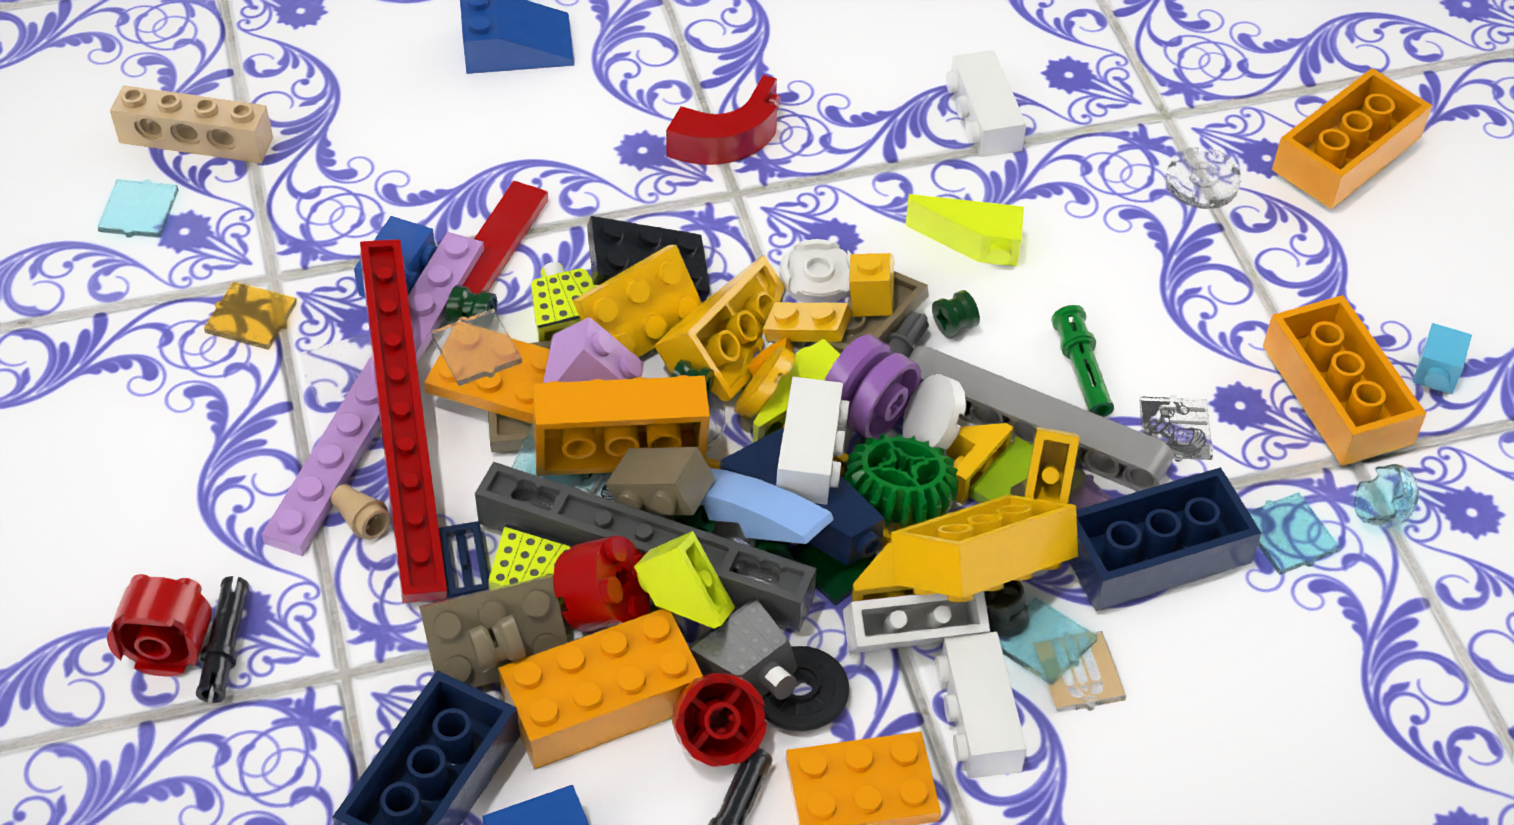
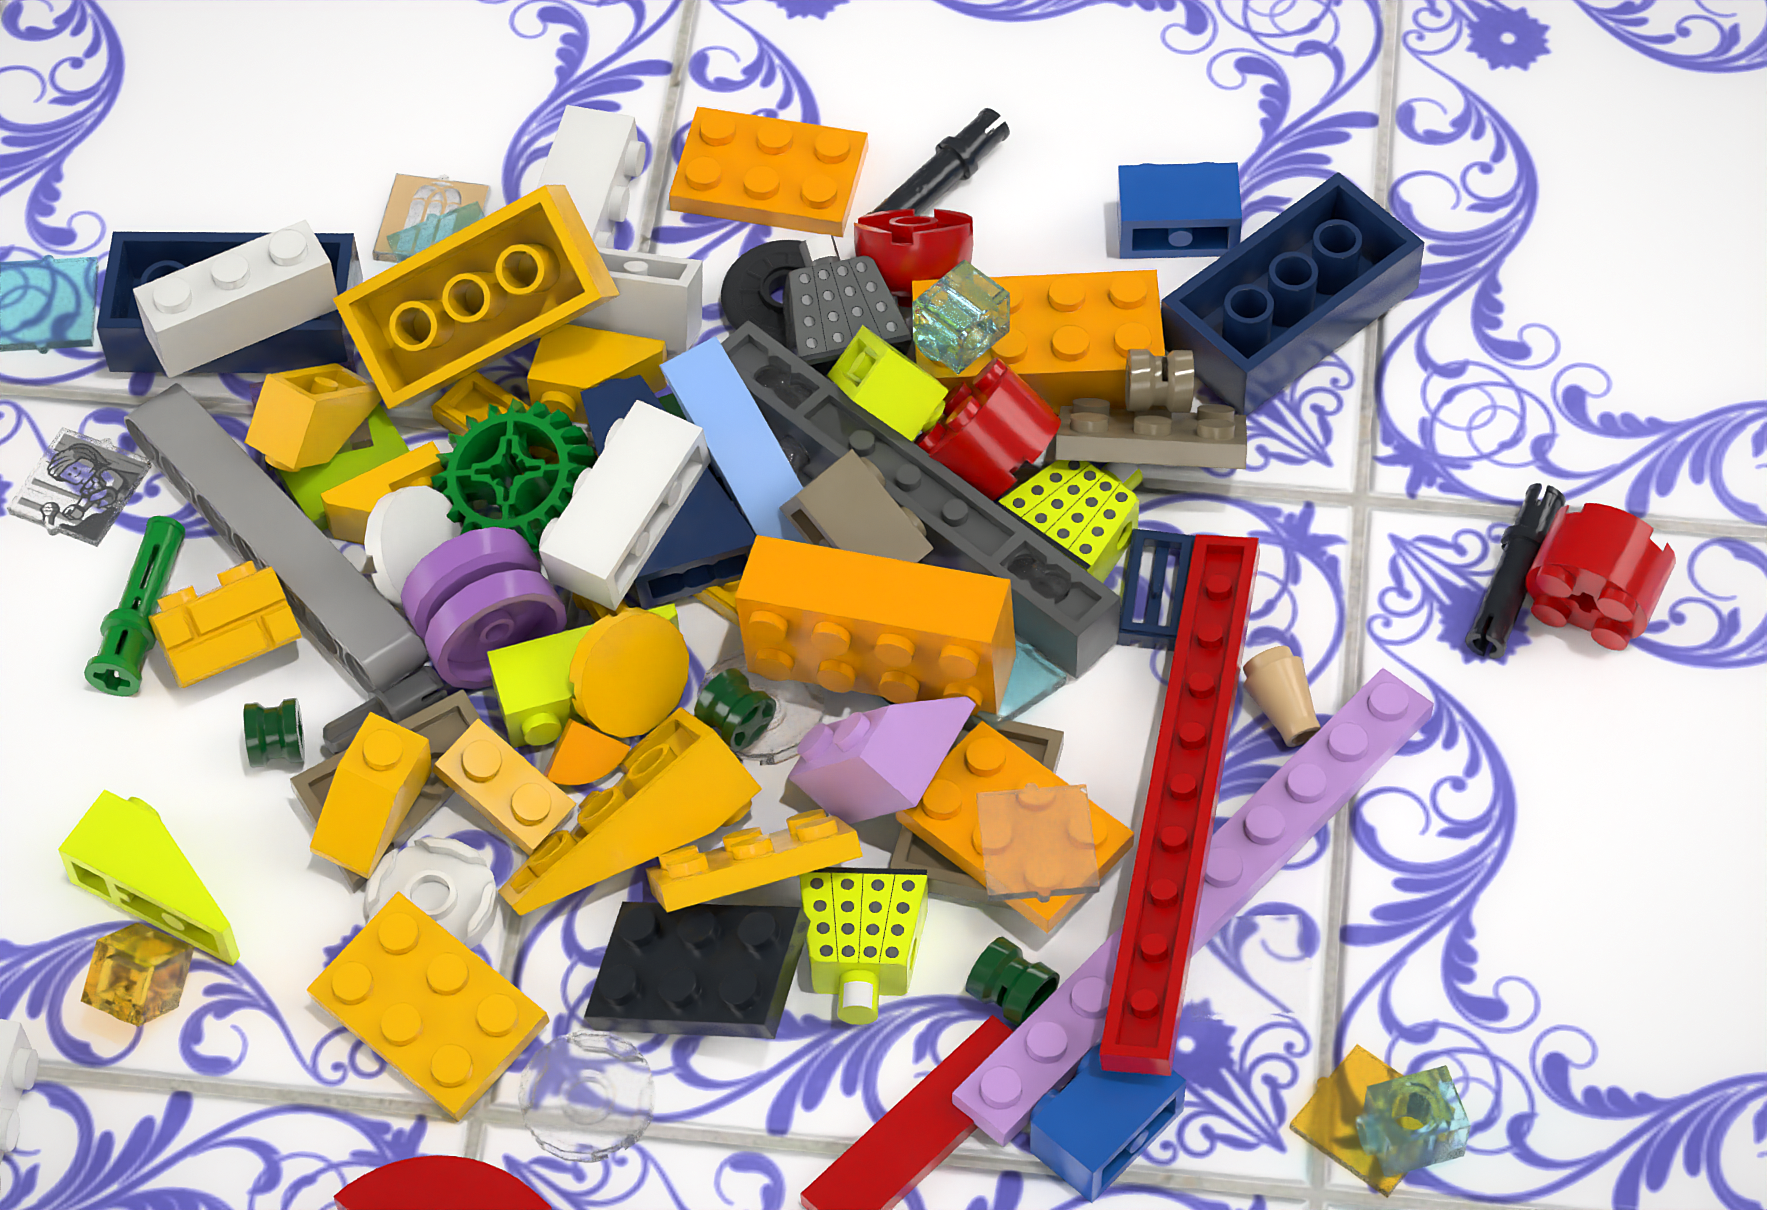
camera: 155 degrees left, 5 degrees up
none -> clear yellow brick [80,922,195,1027]
none -> white brick [133,219,338,378]
none -> yellow brick [148,560,302,689]
none -> yellow plate [306,891,550,1122]
none -> clear tile [518,1030,656,1163]
none -> clear light blue brick [912,259,1010,374]
none -> clear light blue brick [1356,1065,1471,1178]

